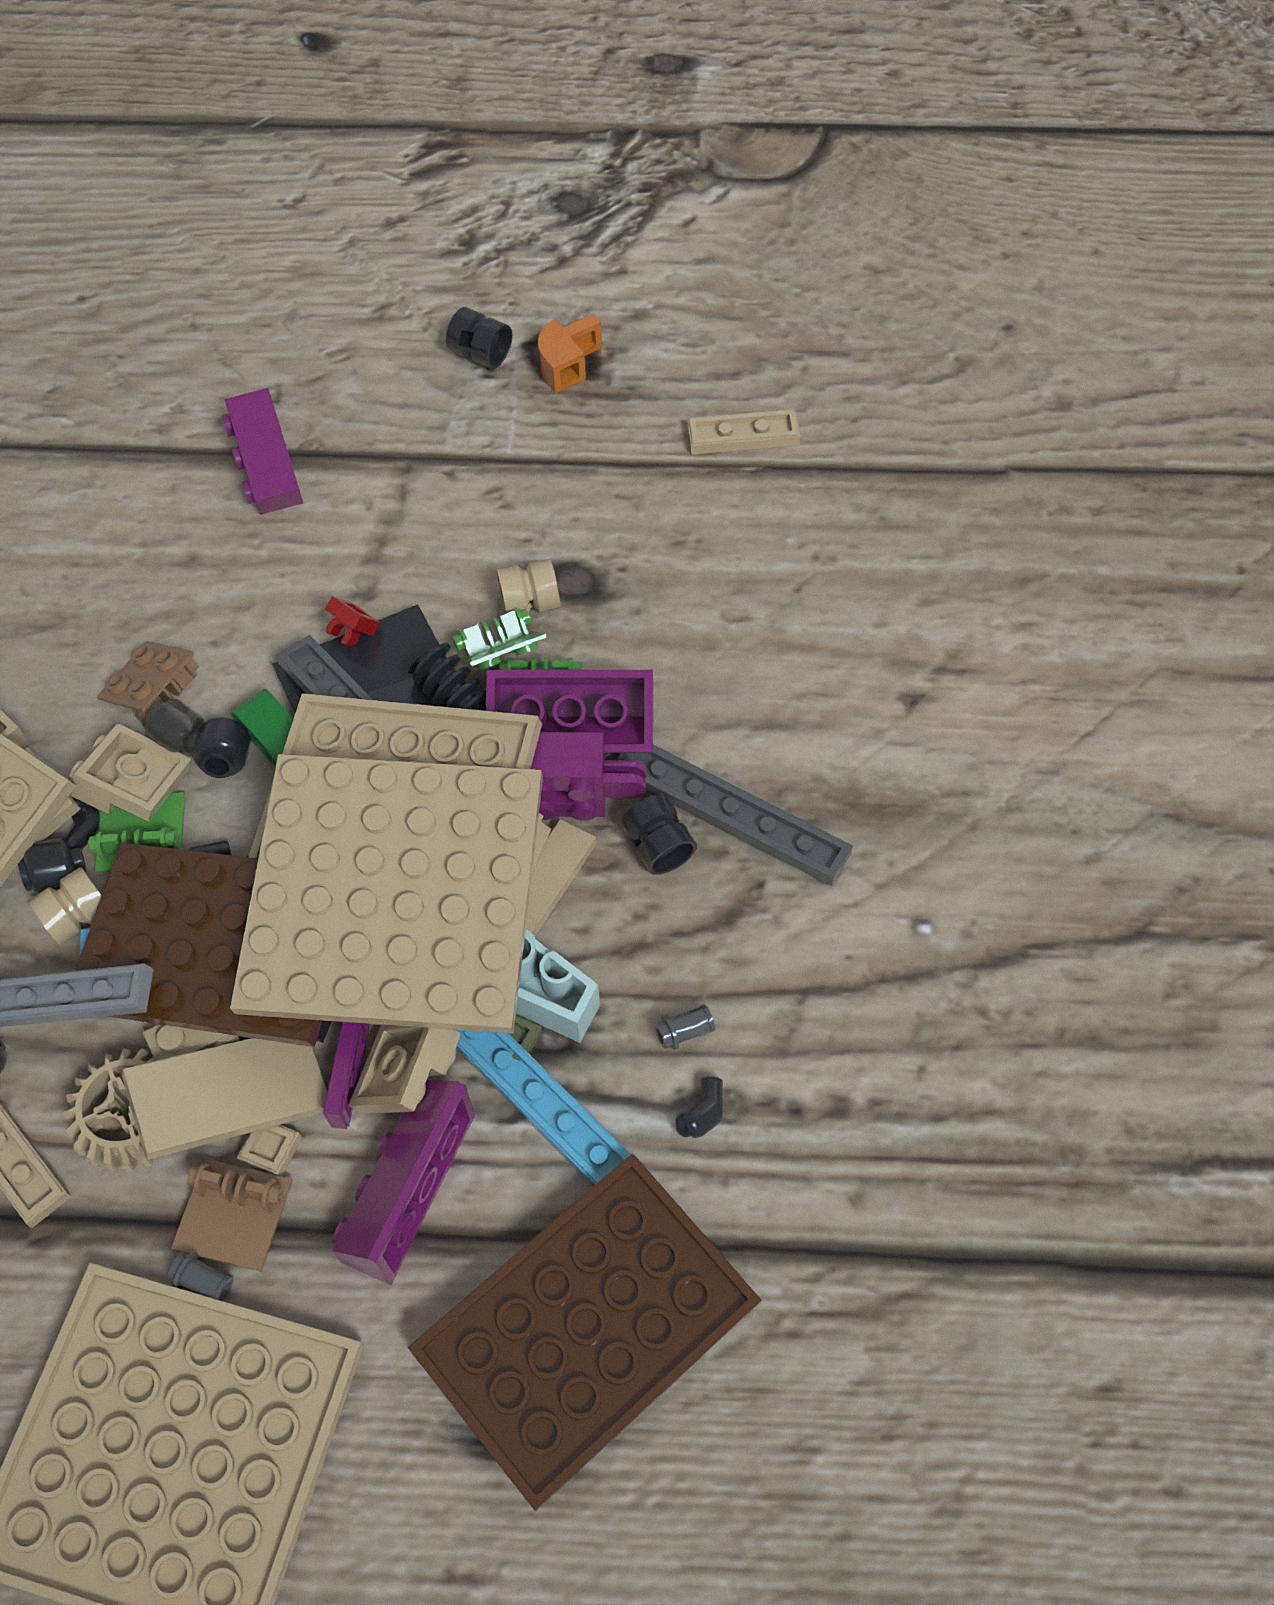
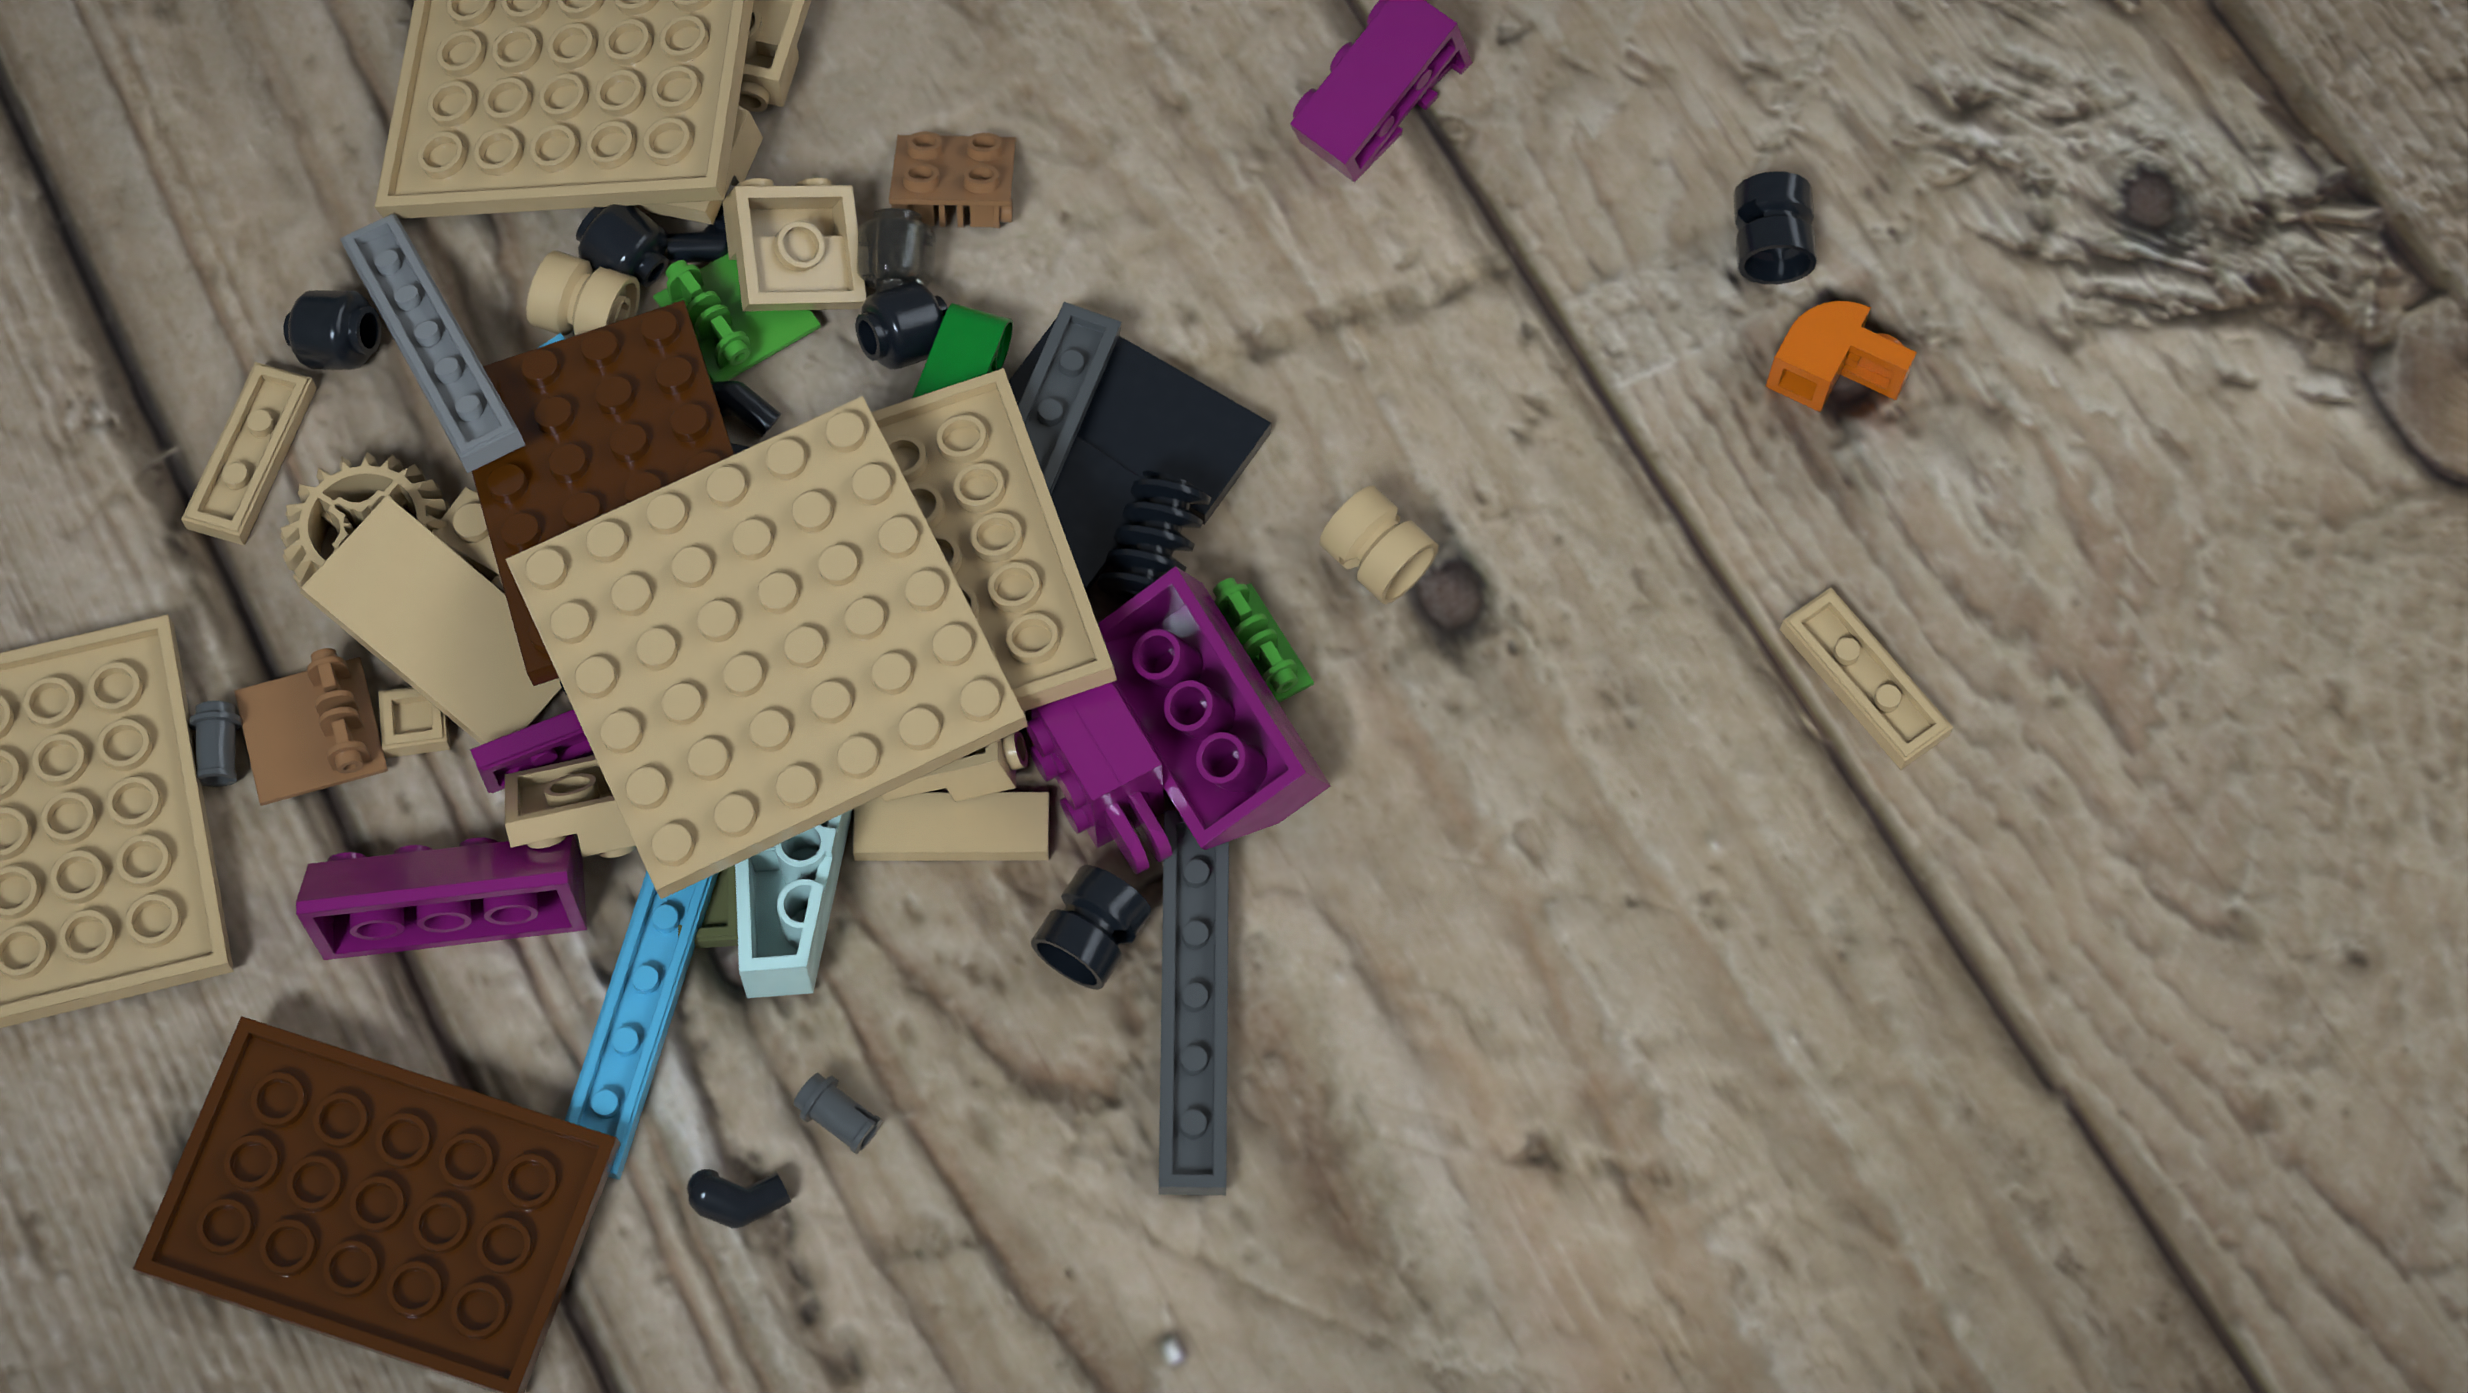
camera: 55 degrees right, 5 degrees up
red tile [325,596,381,647] -> none
bright green hinge [452,608,547,670] -> none

